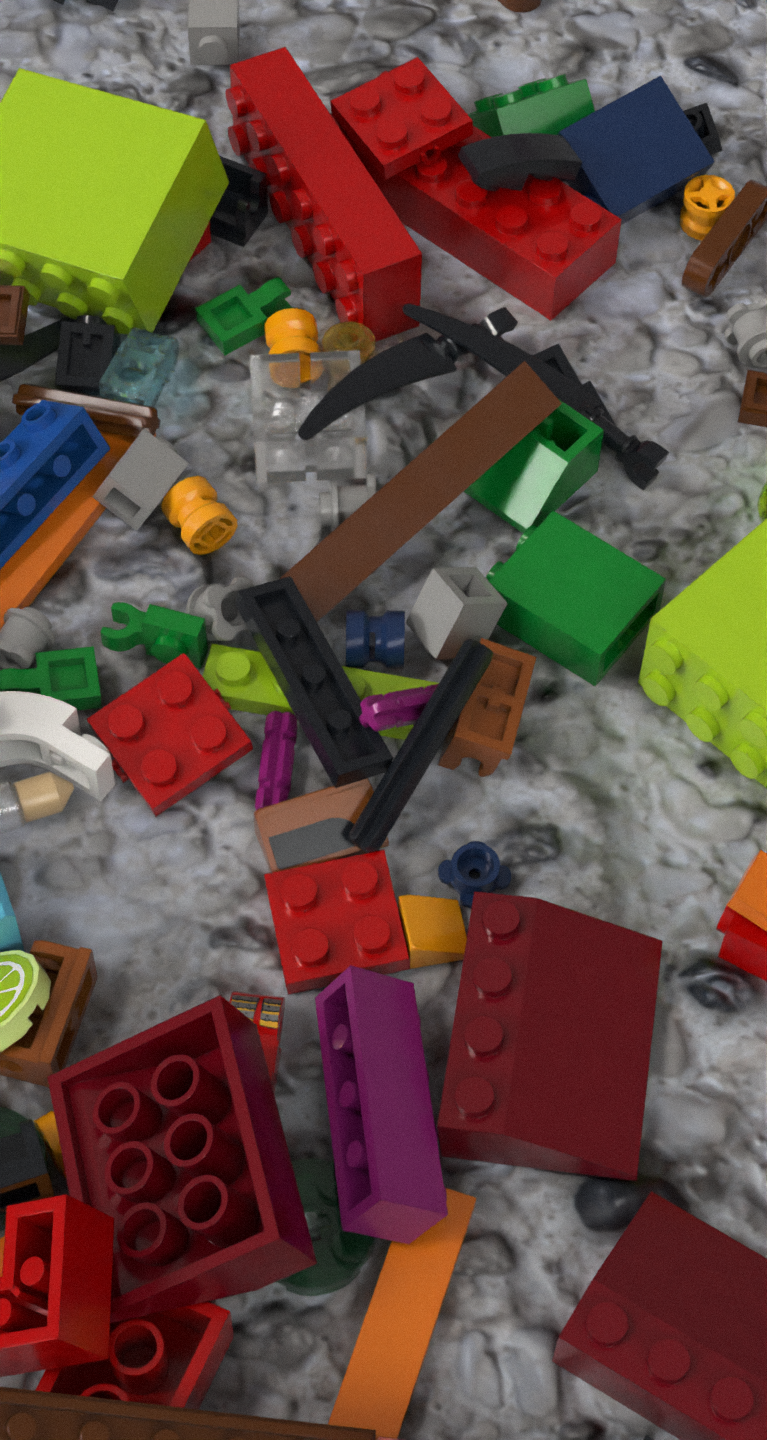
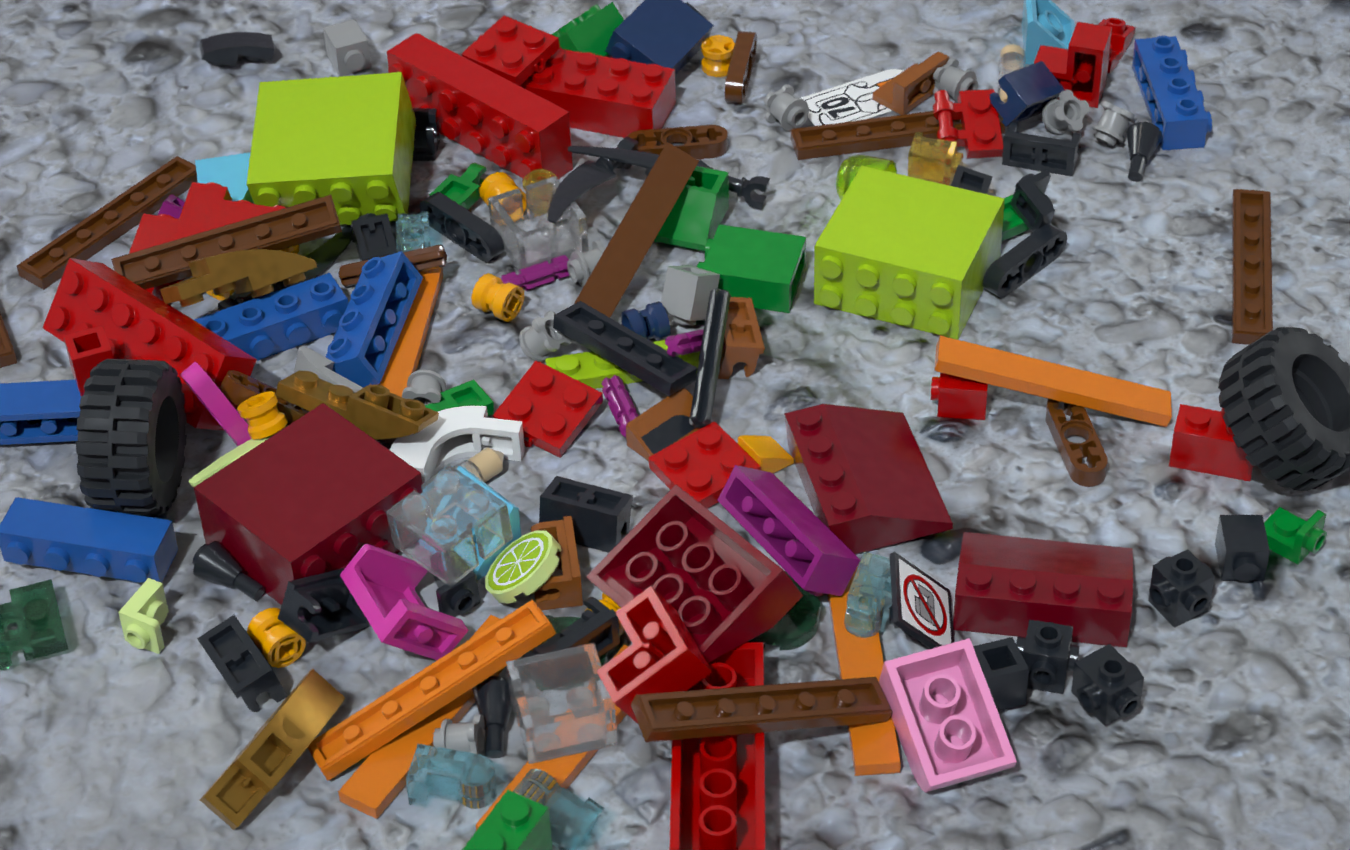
camera: 20 degrees left, 15 degrees down
light grey brick [92,429,189,531] -> none
green plate [100,602,208,669] -> none
dark blue plate [438,841,511,909] -> none
black slope [458,133,582,191] -> none
none -> black beam [420,192,504,262]
none -> magenta axle [501,255,570,291]
none -> black hinge [539,476,633,552]
none -> reddish brown beam [627,125,728,159]
none -> clear light blue leg [844,552,892,638]
none -> piece [889,552,954,649]

